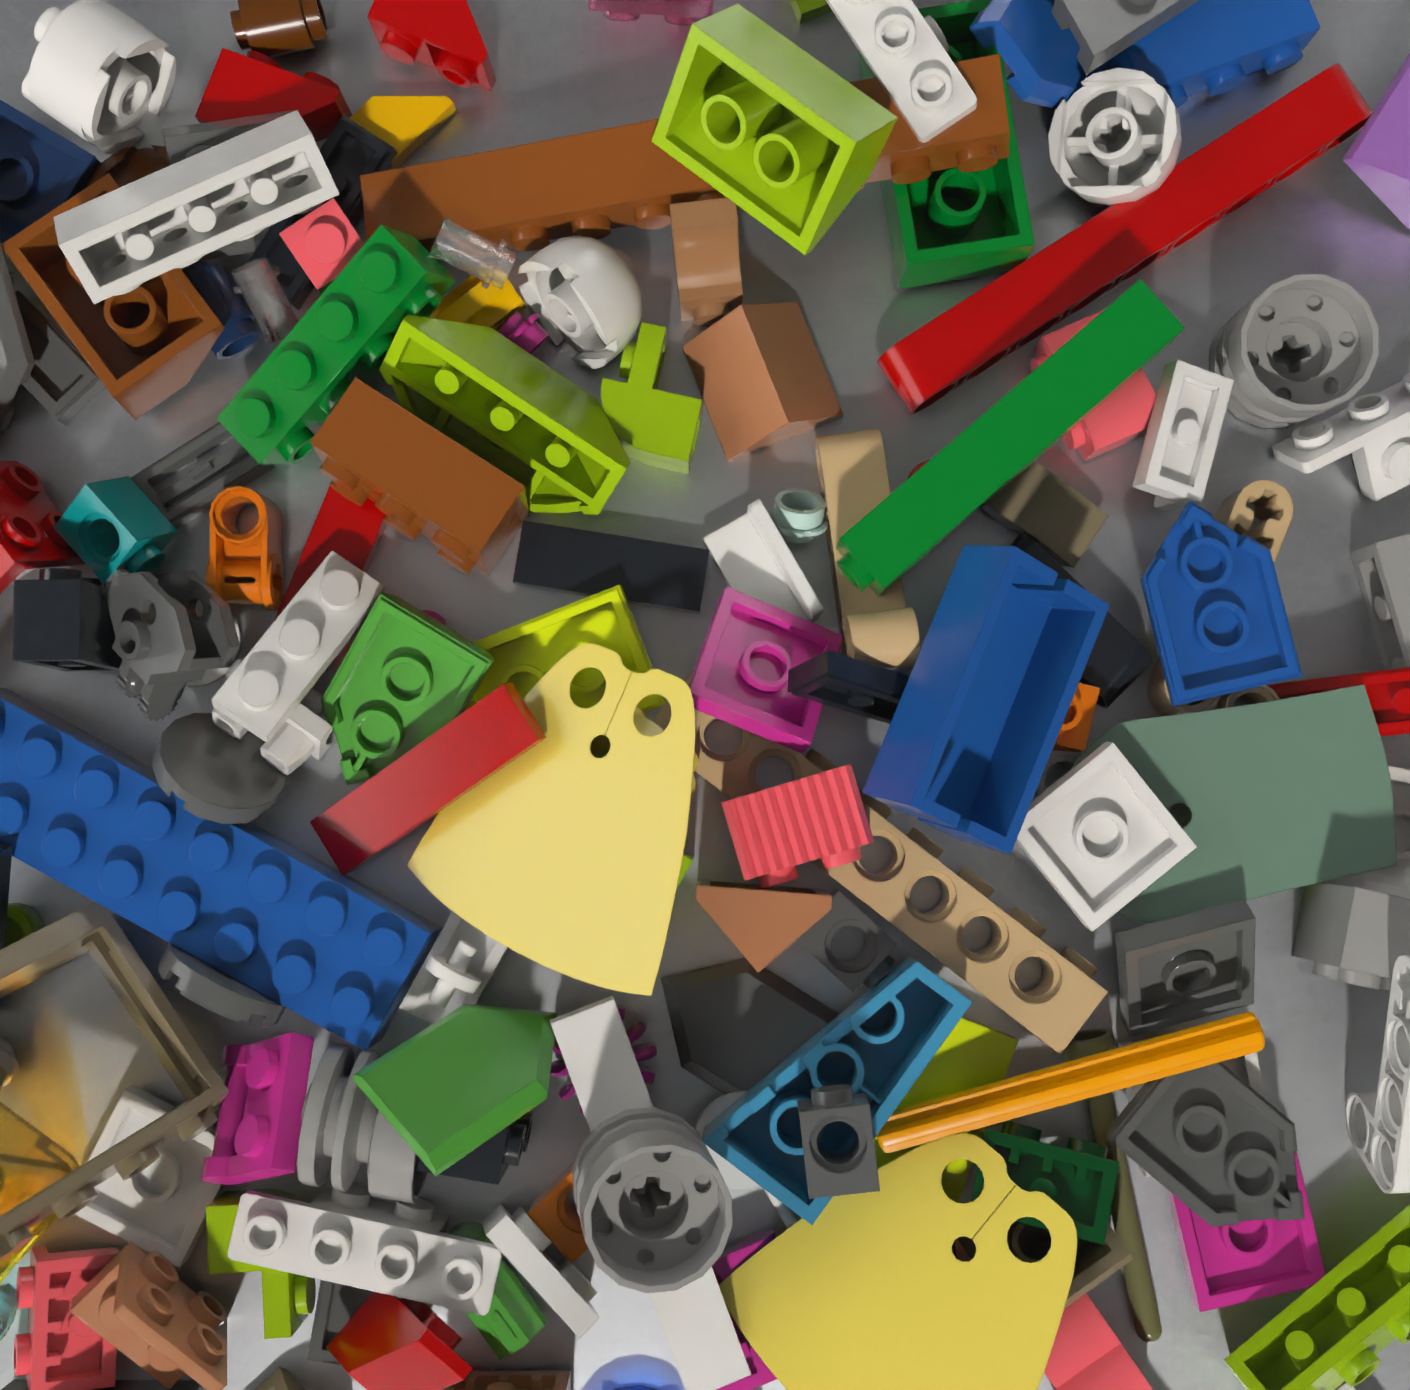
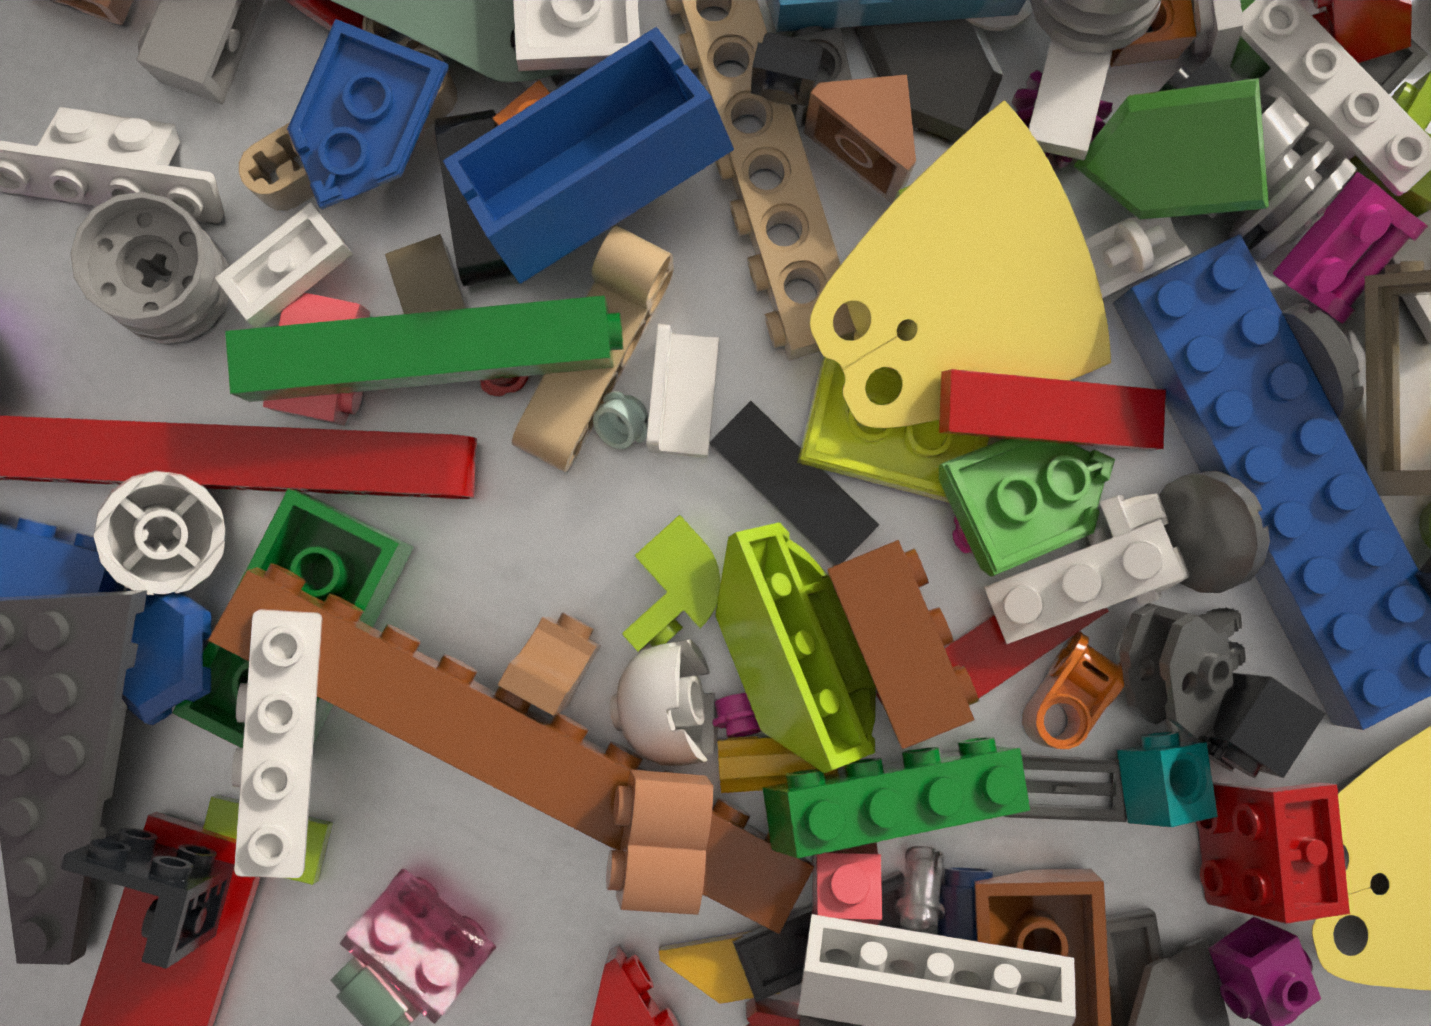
camera: 145 degrees left, 0 degrees up
clear pin [429,217,517,289] -> none
lime slope [651,3,898,255] -> none
nougat slope [682,301,843,462] -> none
dark pink plate [688,586,844,754] -> none
coral brick [721,764,874,889] -> none
black tile [787,650,910,724] -> none
none -> nougat brick [606,769,713,915]
none -> black bracket [751,32,823,107]

